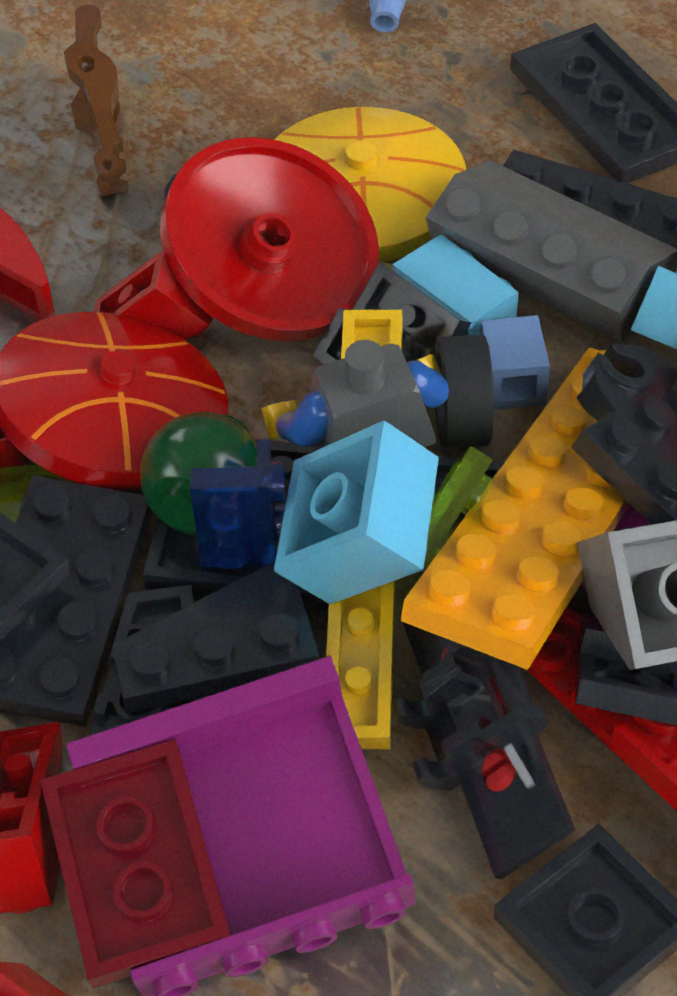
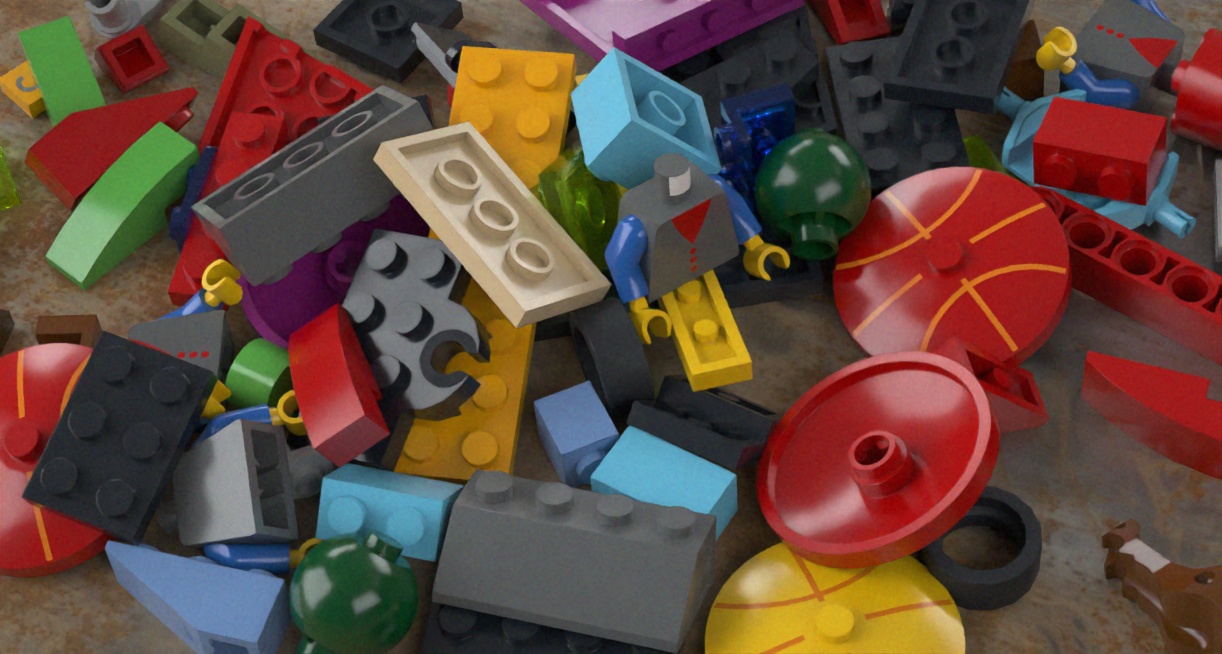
camera: 165 degrees right, 0 degrees up
none -> tan plate [373,122,612,328]

